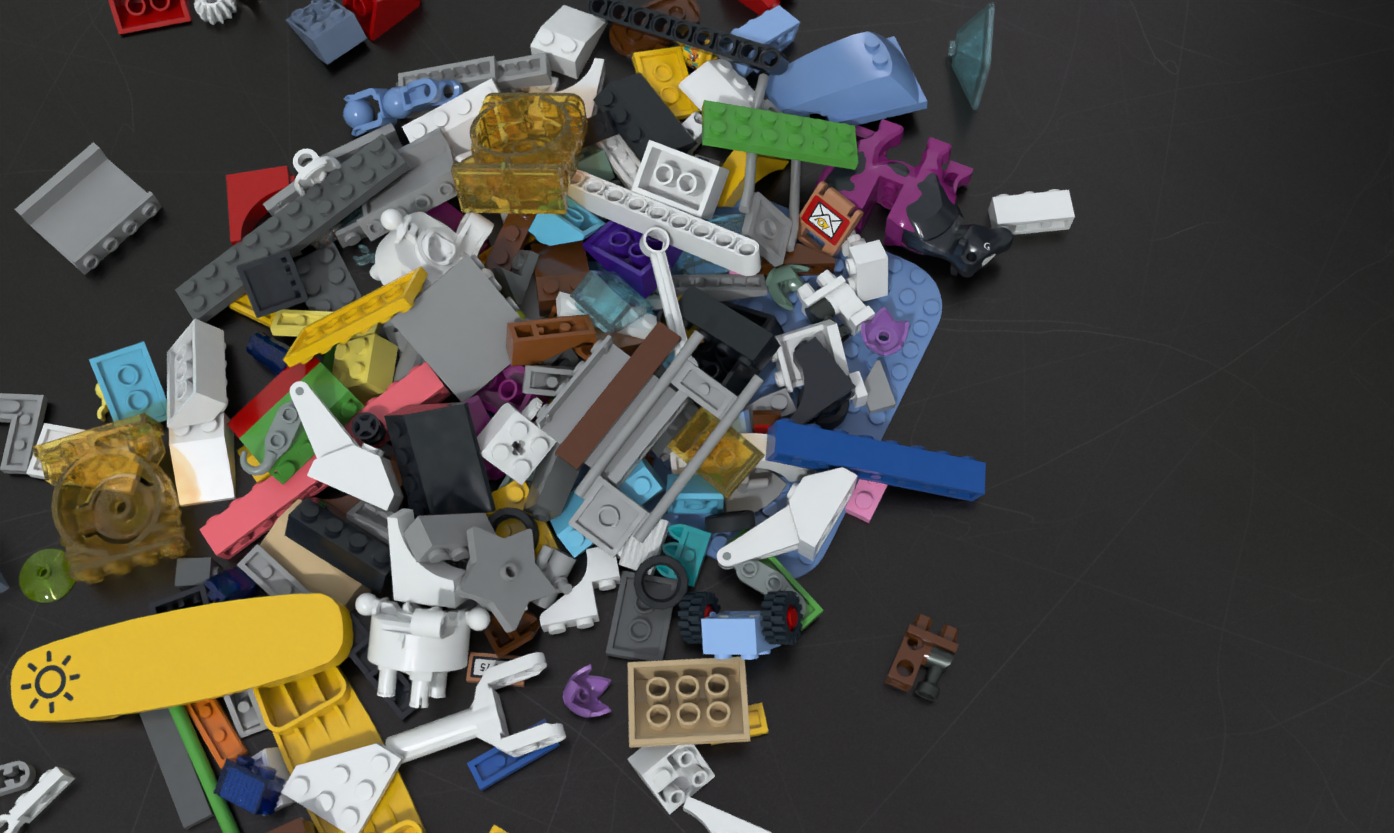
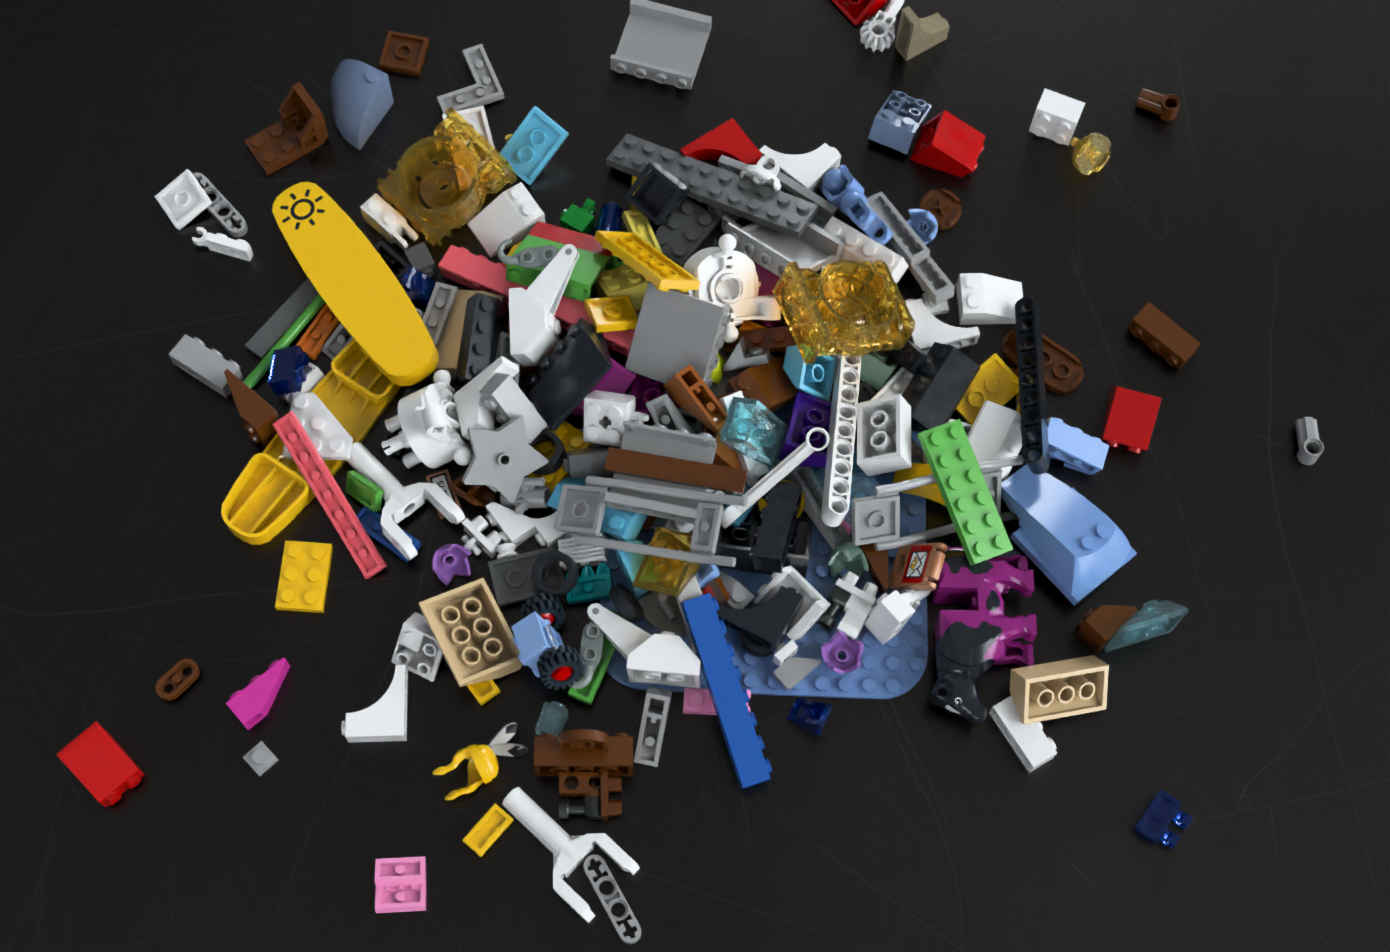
camera: 60 degrees right, 0 degrees up
clear neon green dish [19,548,77,603] -> none
white slope [167,319,228,429] -> none
black wheel [351,412,386,445] -> none
none -> coral tile [272,411,387,579]
none -> bright green tile [345,470,383,512]
none -> white hinge [360,193,418,249]
none -> yellow hair [432,723,528,800]
none -> white hips [461,515,503,559]
none -> yellow plate [462,803,514,857]
none -> white bush [496,543,518,559]
none -> white piece [502,787,640,923]
none -> reddish brown brick [534,729,633,776]
none -> clear light blue brick [535,701,568,736]
none -> green brick [559,198,596,235]
none -> light grey beam [583,854,641,944]
none -> yellow tile [584,296,638,333]
none -> light grey slope [634,686,673,767]
none -> white arch [759,143,841,192]
none -> clear blue slope [787,698,833,736]
none -> light blue piece [906,209,938,245]
none -> reddish brown tile [919,189,962,230]
none -> tan slope [1010,655,1109,724]
none -> reddish brown slope [1075,605,1138,654]
none -> clear blue plate [1134,789,1193,849]

